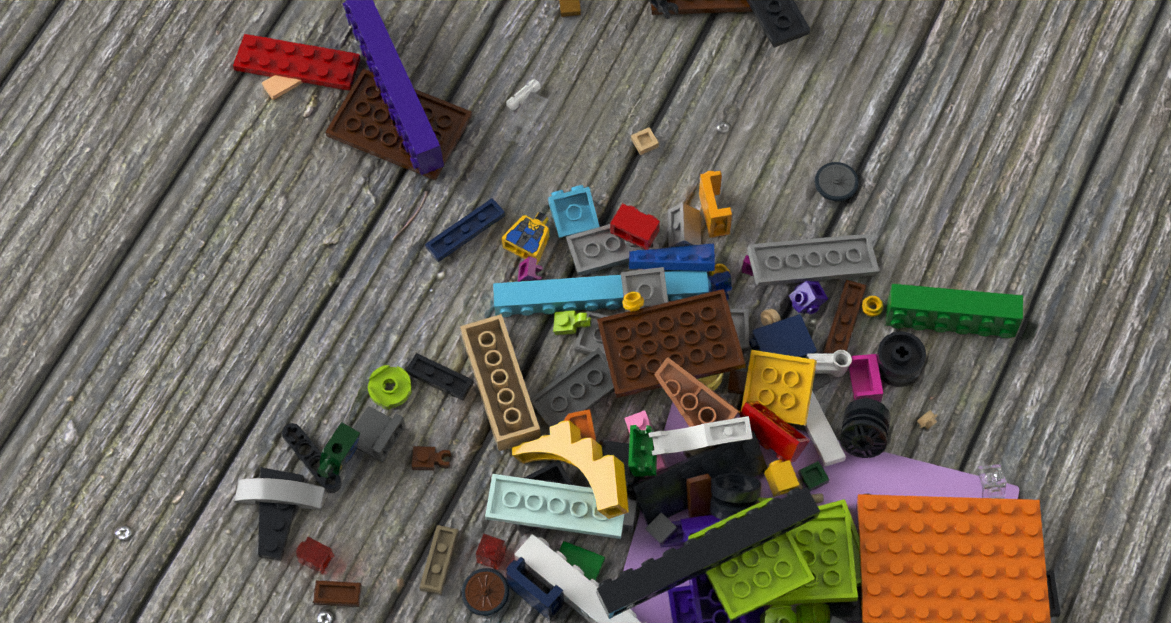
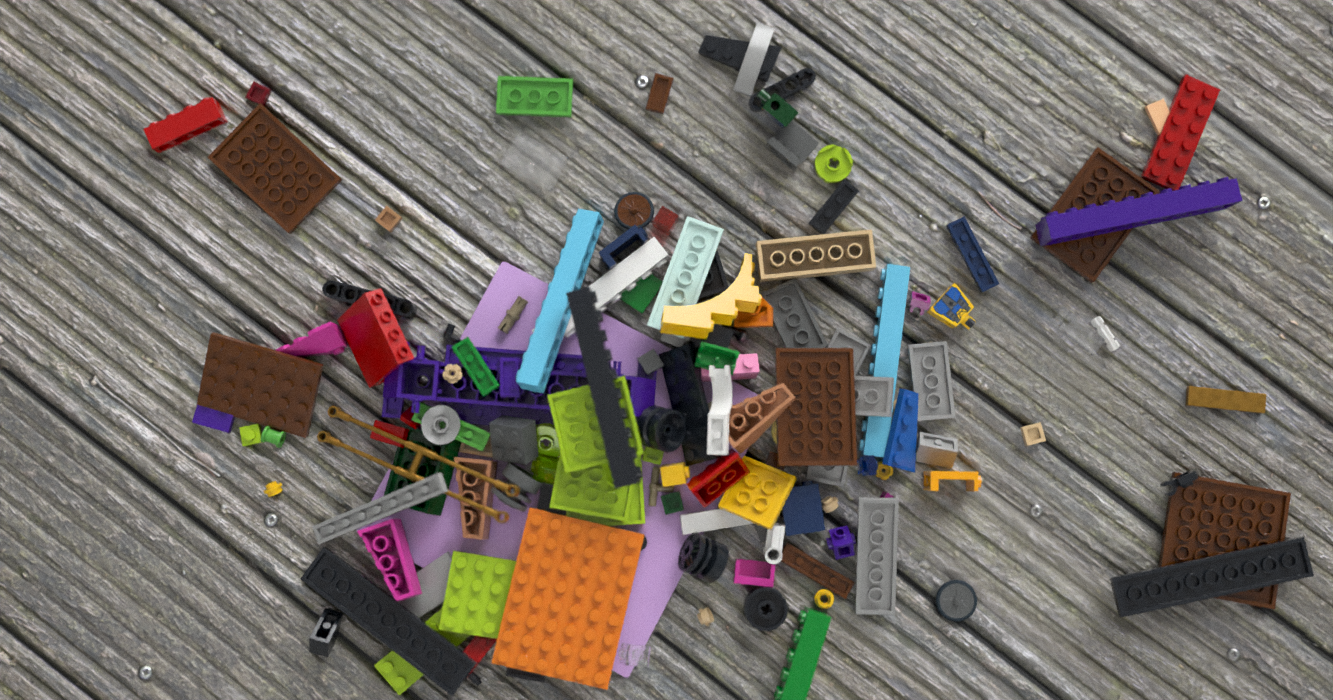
camera: 105 degrees right, 20 degrees up
clear red brick [296,537,334,575] -> none
reddish brown plate [412,446,451,471] -> none
dark tan tile [419,525,459,595] -> none
medium azure plate [548,185,600,238] -> none
lime plate [553,310,591,335] -> none
red brick [610,203,660,250] -> none
yellow plate [622,292,644,311] -> none
reddish brown tile [687,474,712,518] -> none

